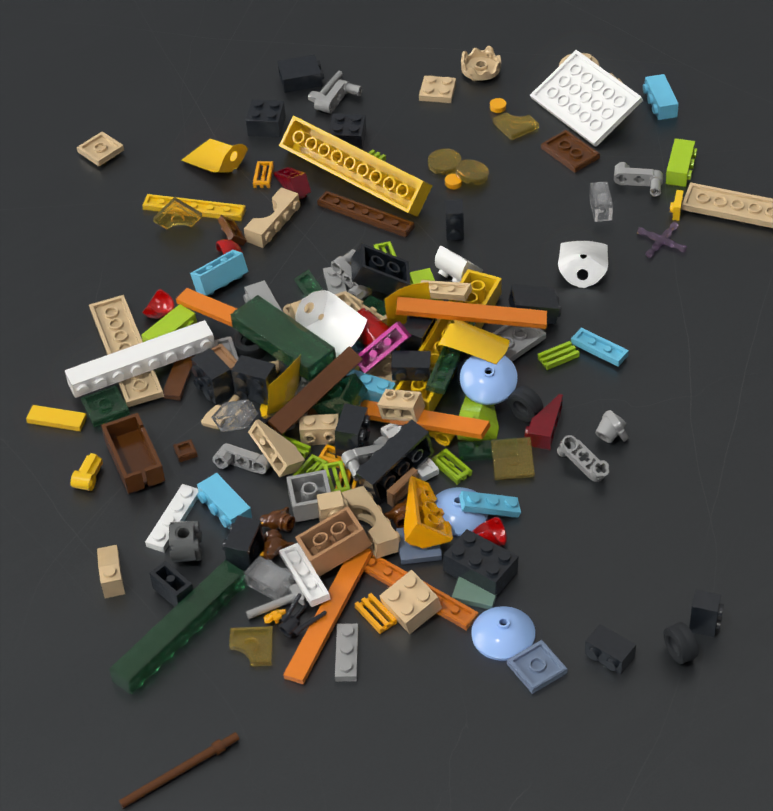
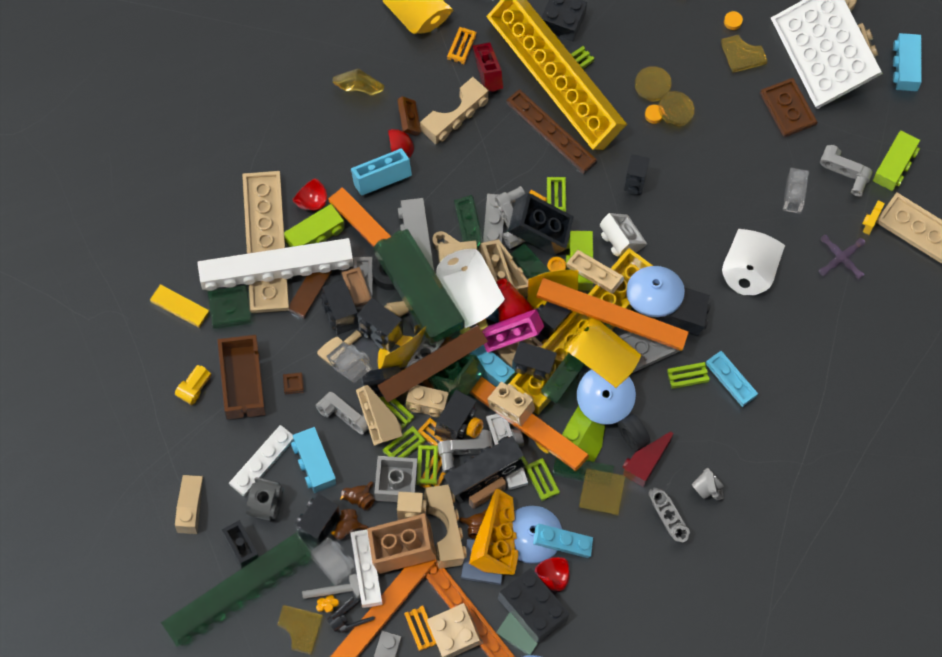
camera: 10 degrees right, 20 degrees up
yellow tile [142,194,246,221] -> none
none -> light orange tile [466,417,483,438]
none -> light blue dish [627,266,685,317]

